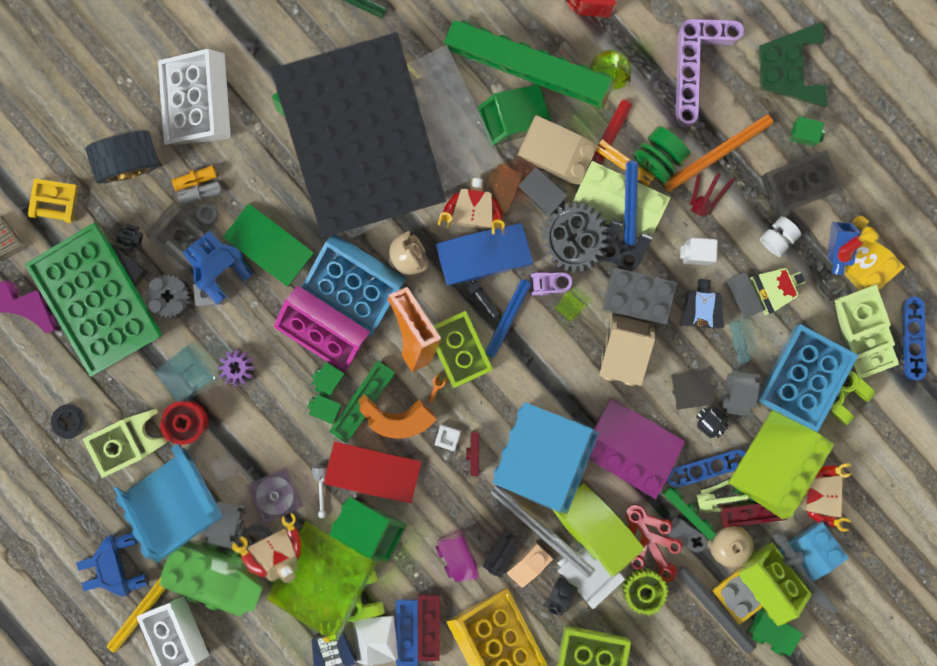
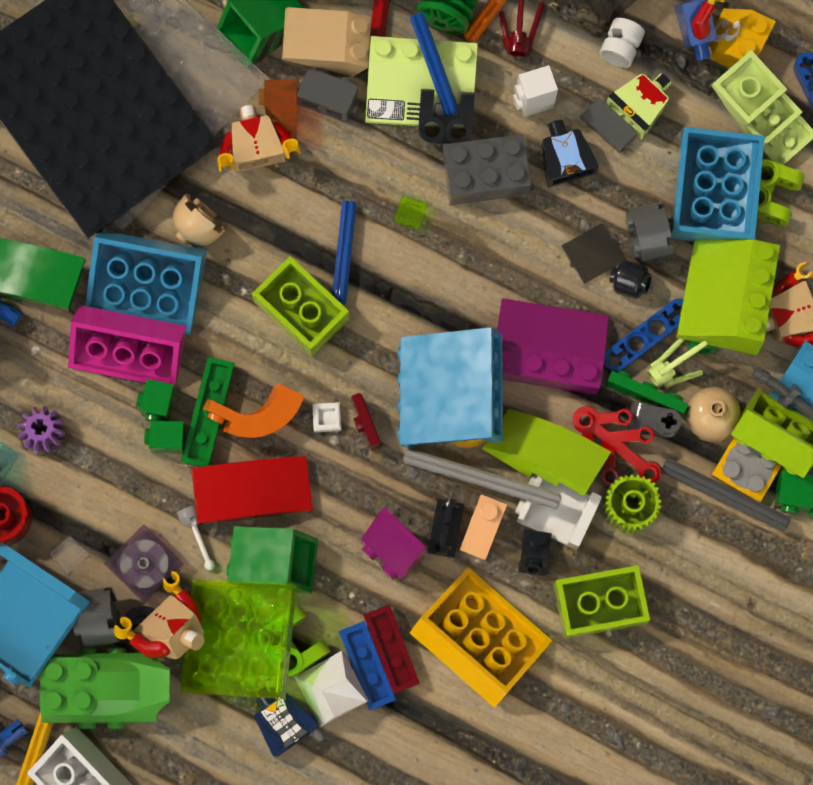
camera: 25 degrees left, 10 degrees down
orange arch [388,287,441,372] -> none
orange hand [428,372,449,403] -> none
black sword [432,232,499,319] -> none
blue slope [436,223,533,286] -> none
lavender piece [531,273,572,296] -> none
dark grey gear [542,202,611,272] -> none
light orange pin [596,139,655,187] -> none
tan slope [599,314,655,386] -> none
dark red plate [720,501,787,528] -> none
clear light blue axle [729,321,750,364] -> none

